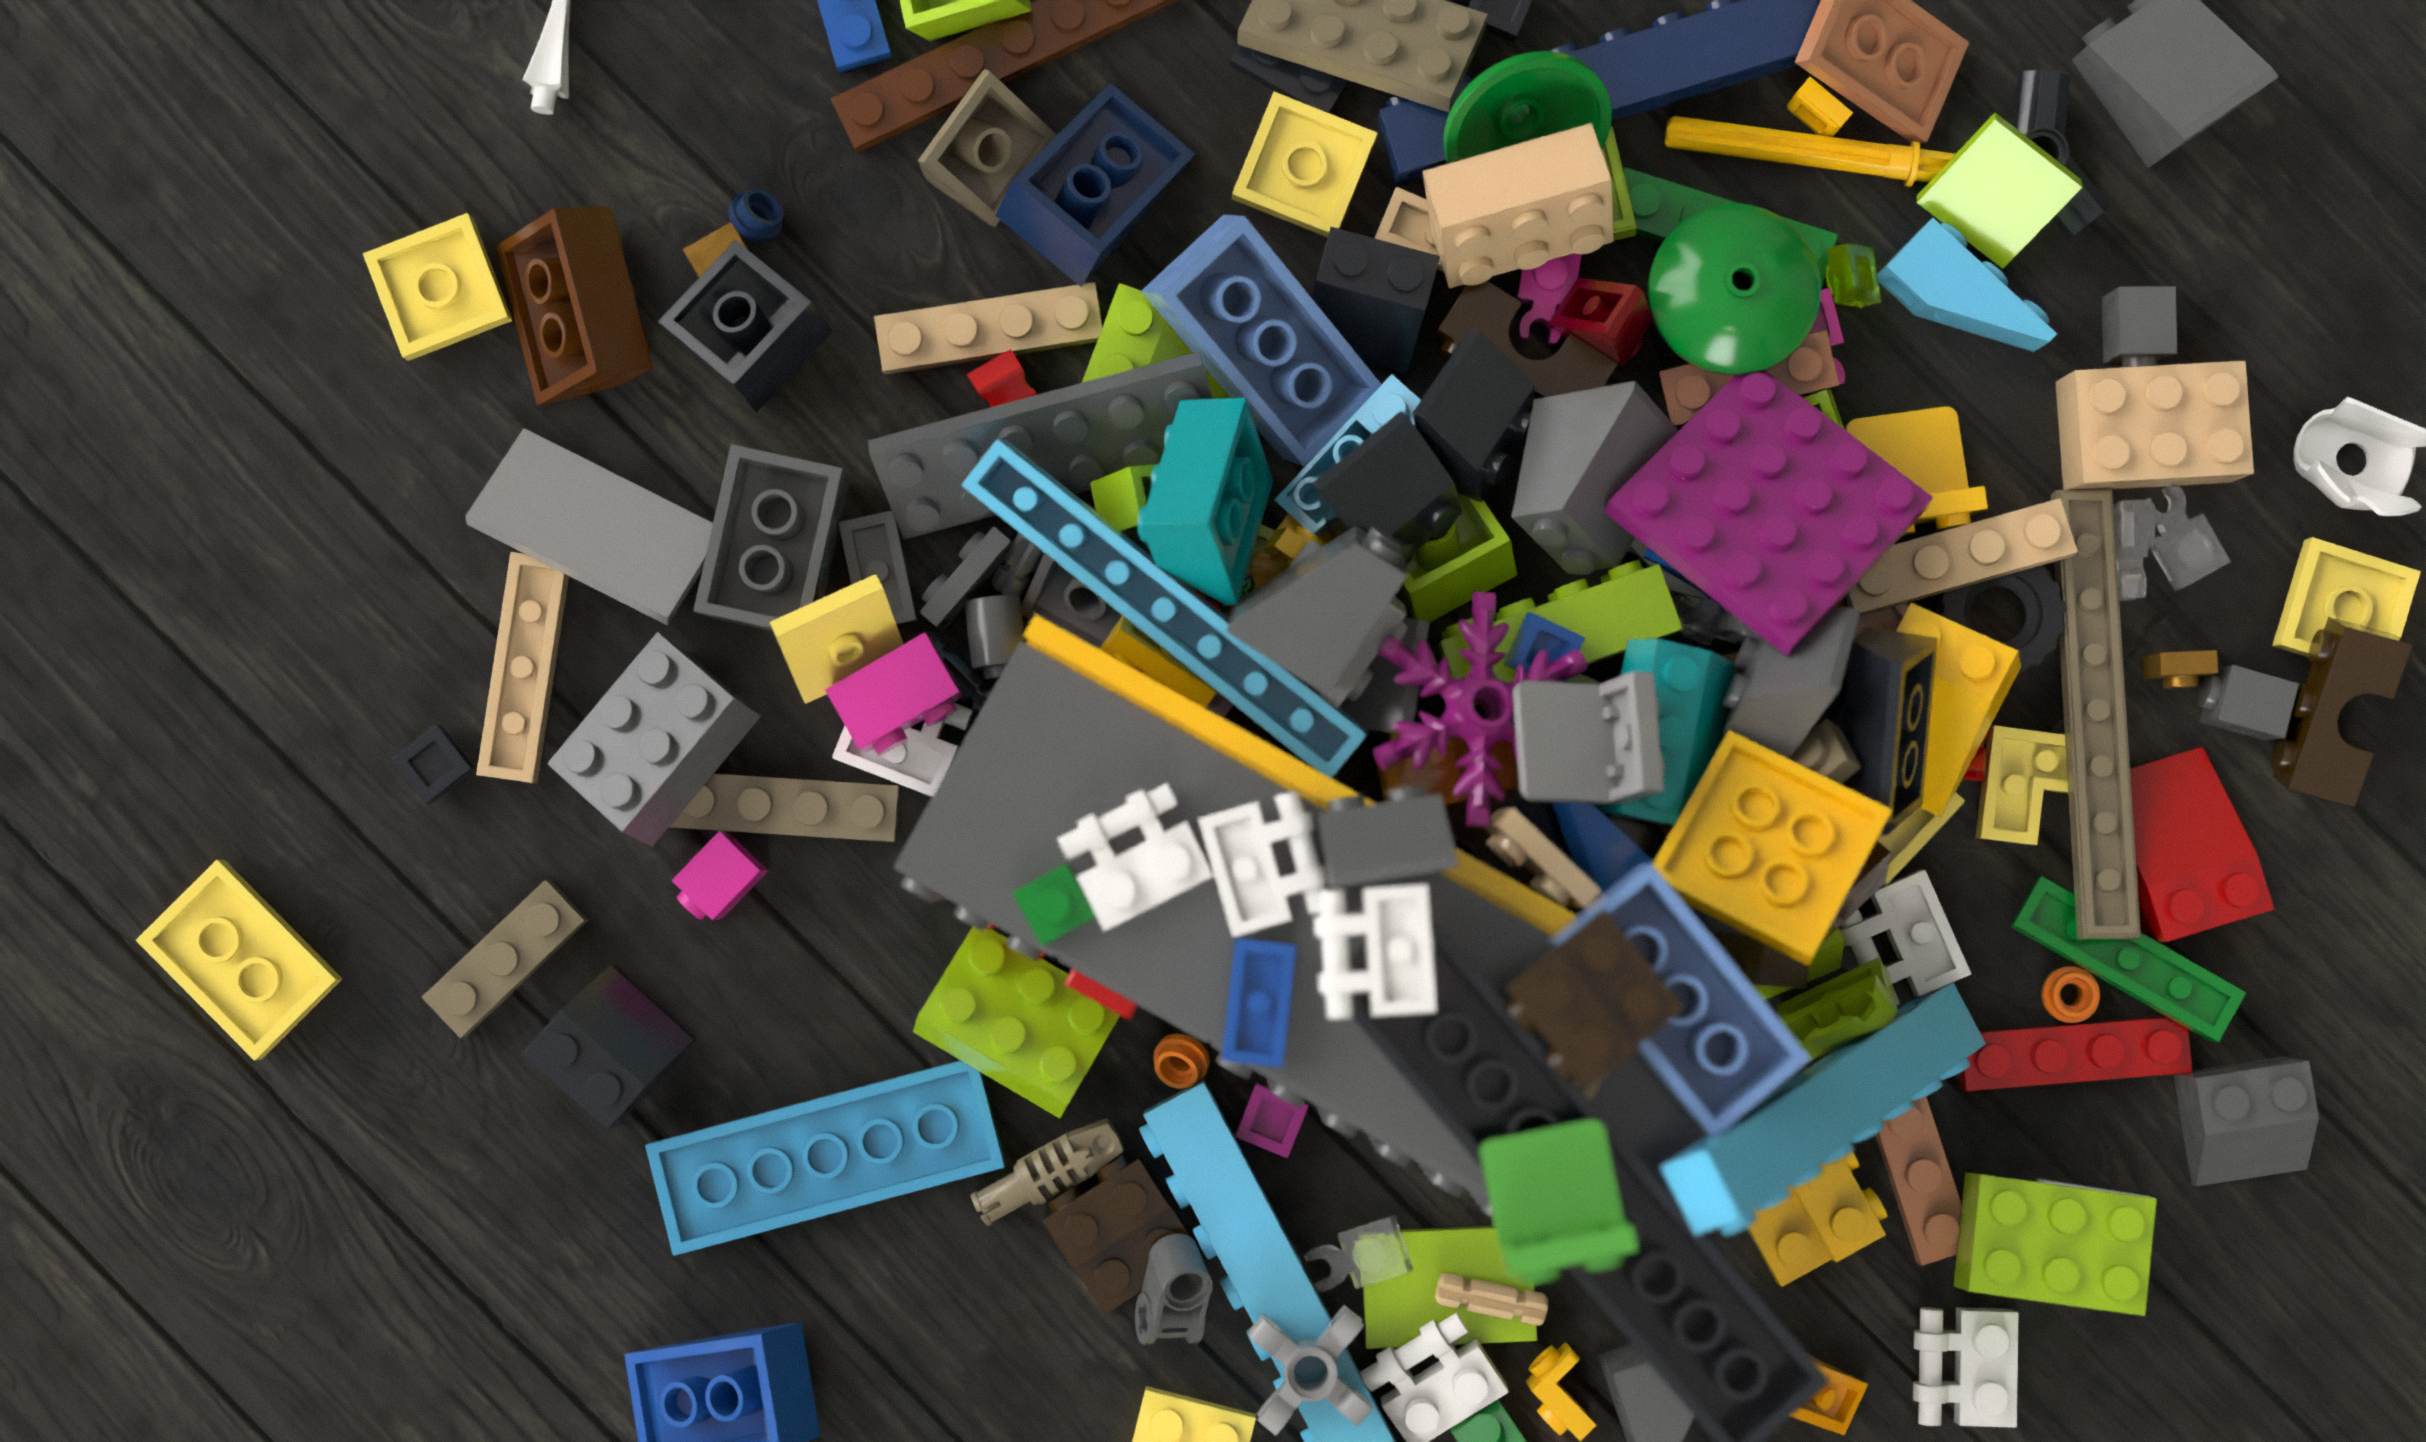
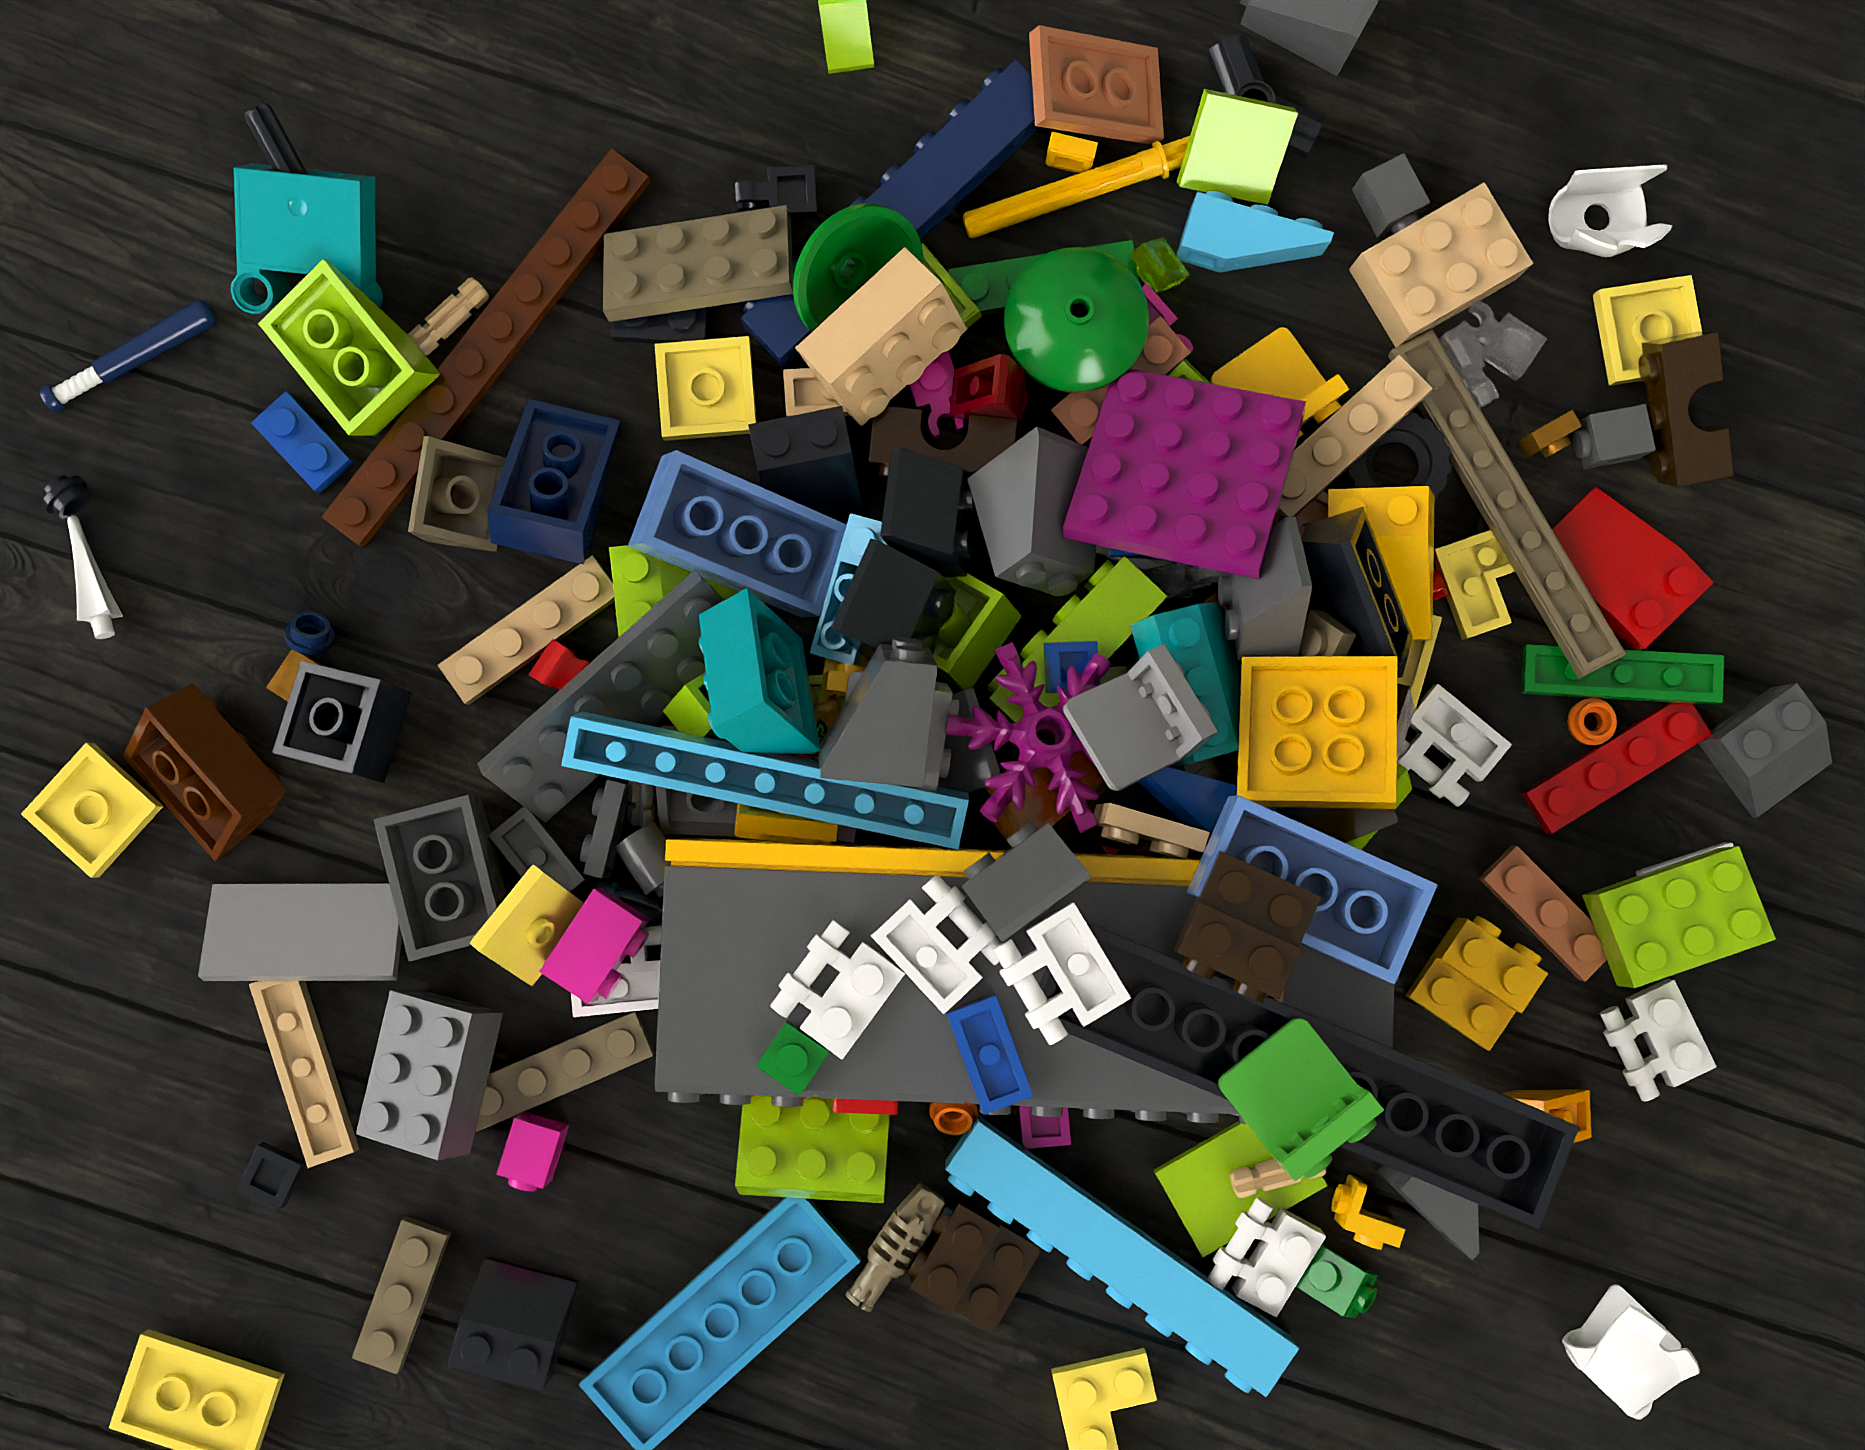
camera: 30 degrees left, 0 degrees up
dark grey piece [1135,1234,1213,1345] -> none
light grey pin [1248,1305,1373,1435] -> none
clear plate [1304,1215,1414,1291] -> none
medium azure brick [1660,983,1986,1235] -> none
lime slope [1777,957,1898,1063] -> none

